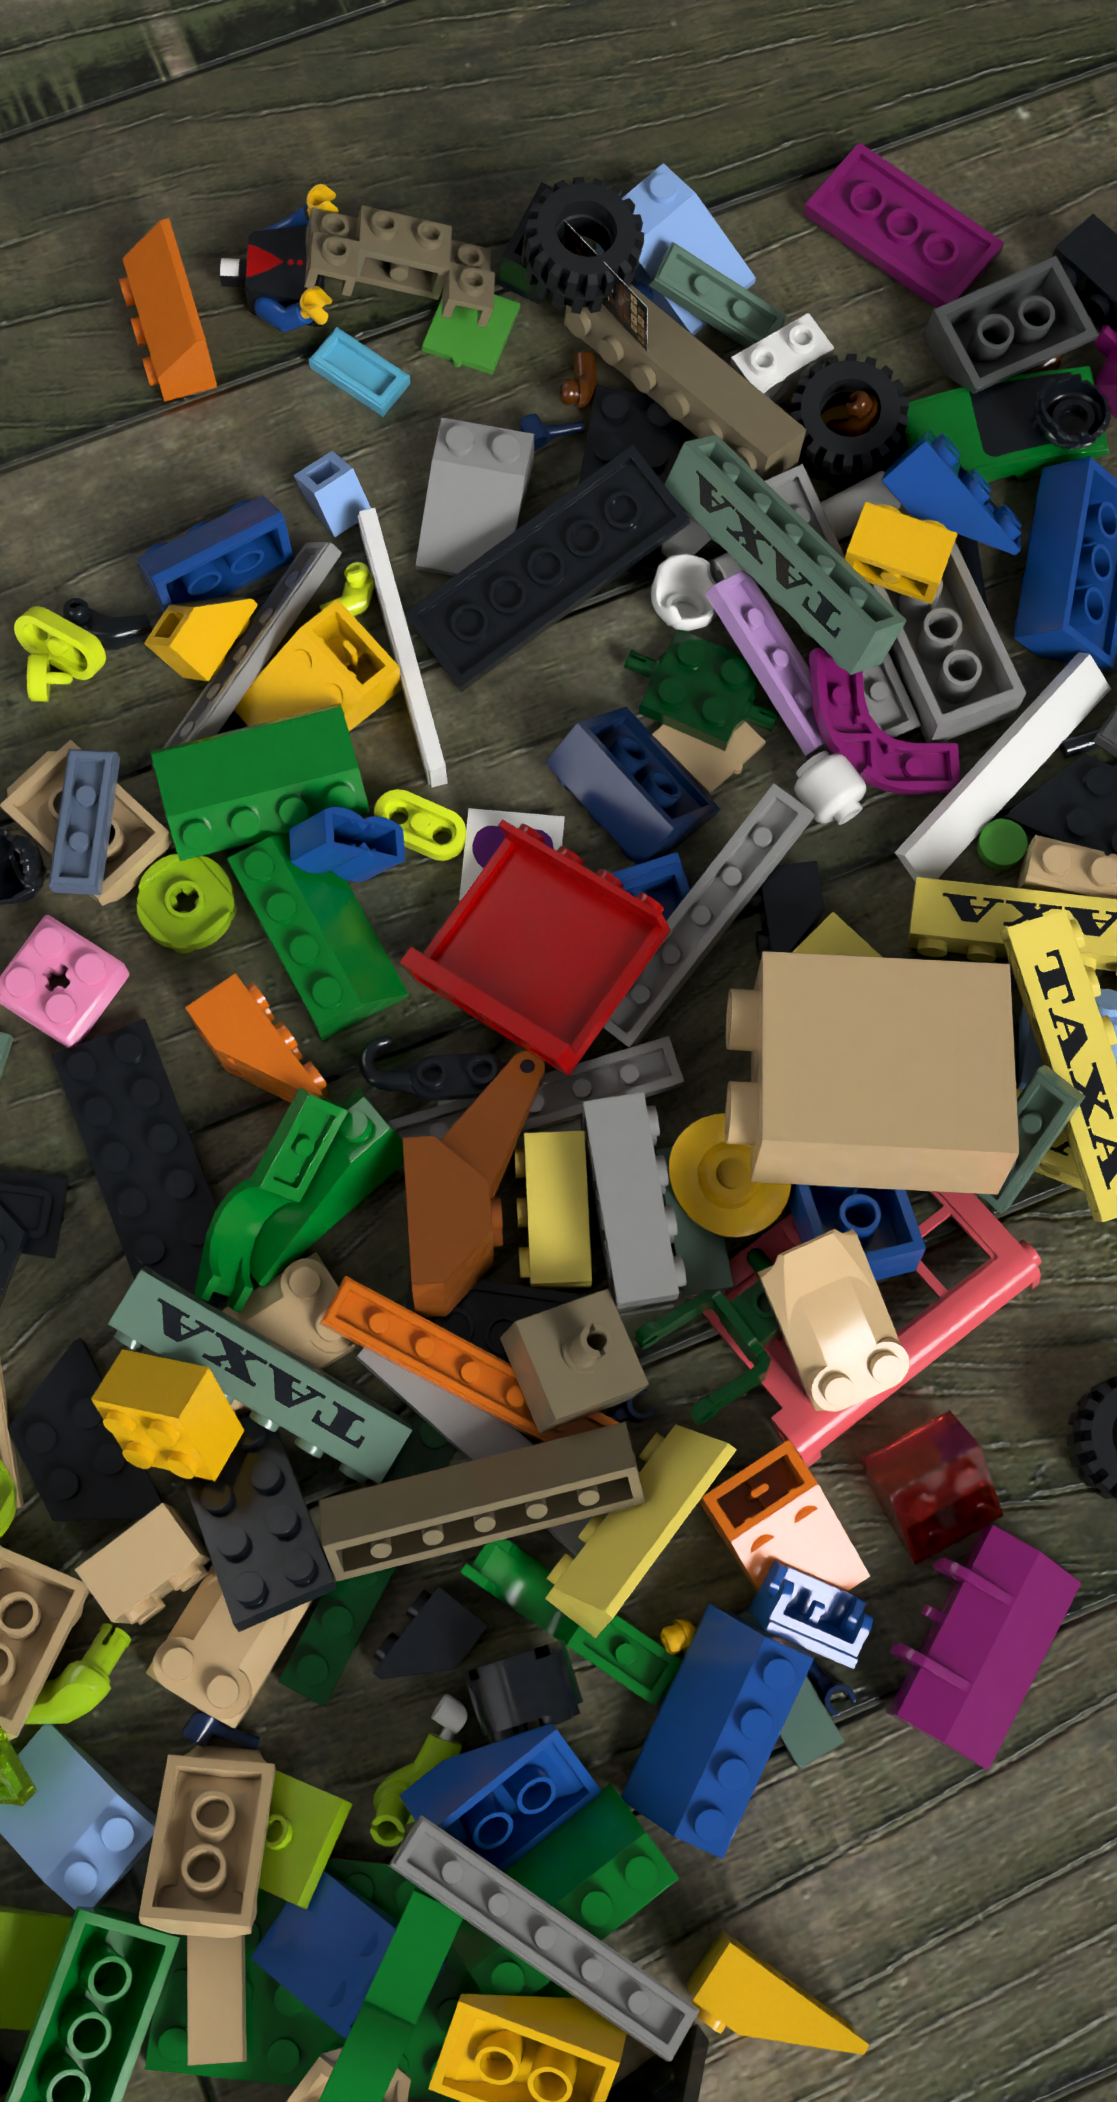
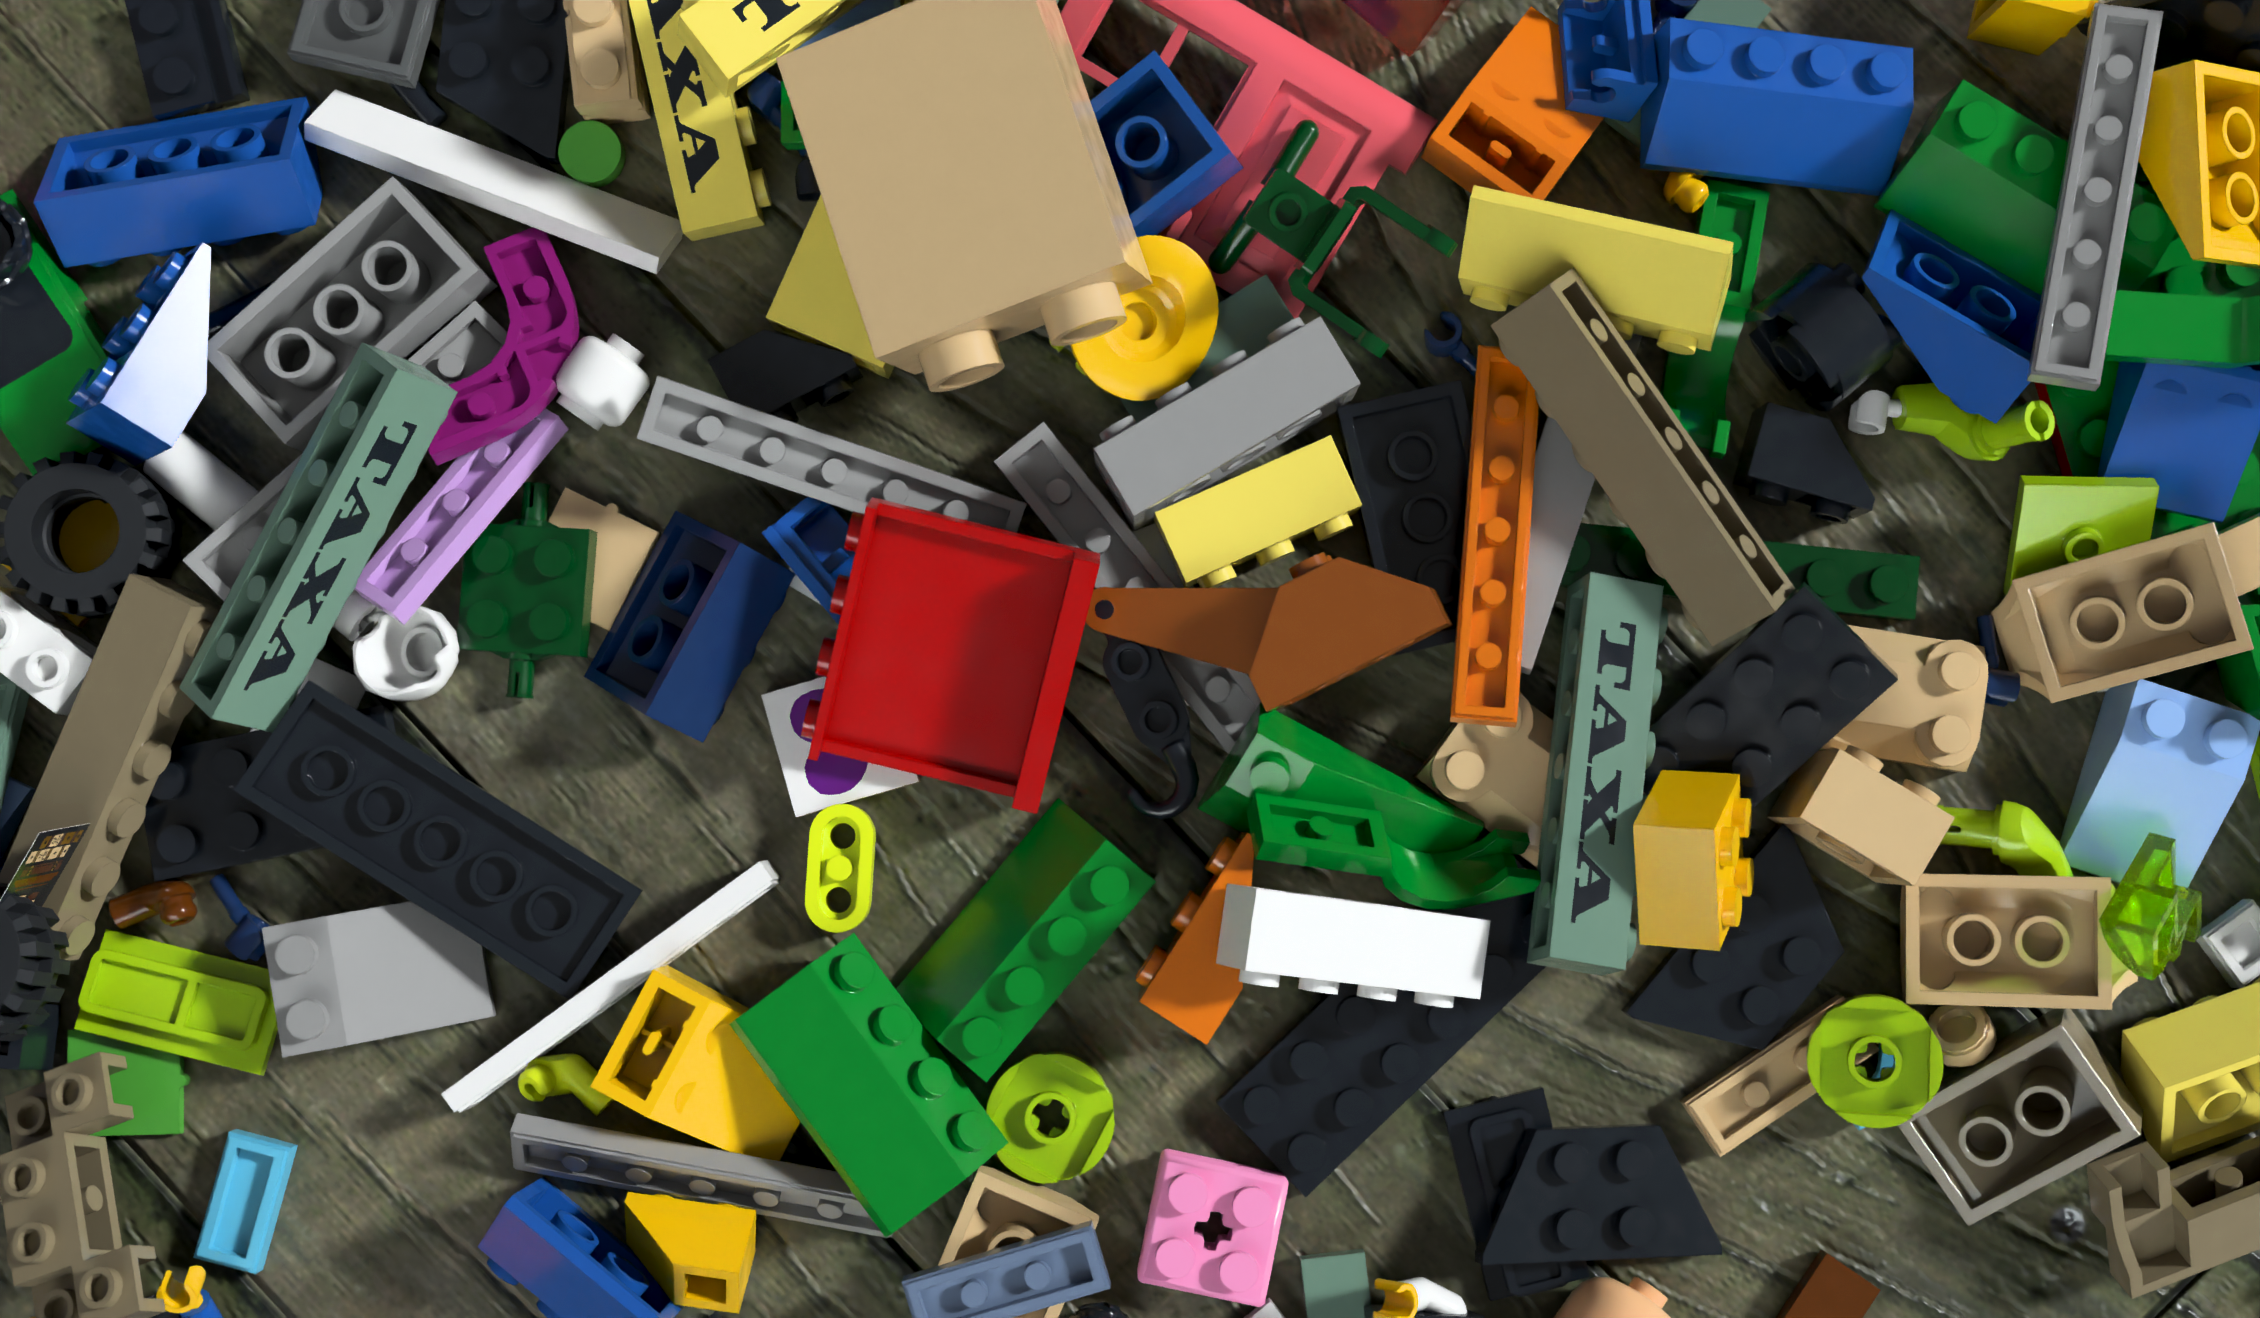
camera: 110 degrees left, 10 degrees up
blue brick [289,807,405,882] -> none
light blue brick [294,451,371,537] -> none
dark tan brick [500,1289,649,1434] -> none
tan slope [757,1229,910,1412] -> none
reddish brown arm [826,390,879,437] -> none
yellow brick [845,501,958,604] -> none
none -> lime piece [74,929,278,1076]
none -> white brick [1216,883,1491,1008]

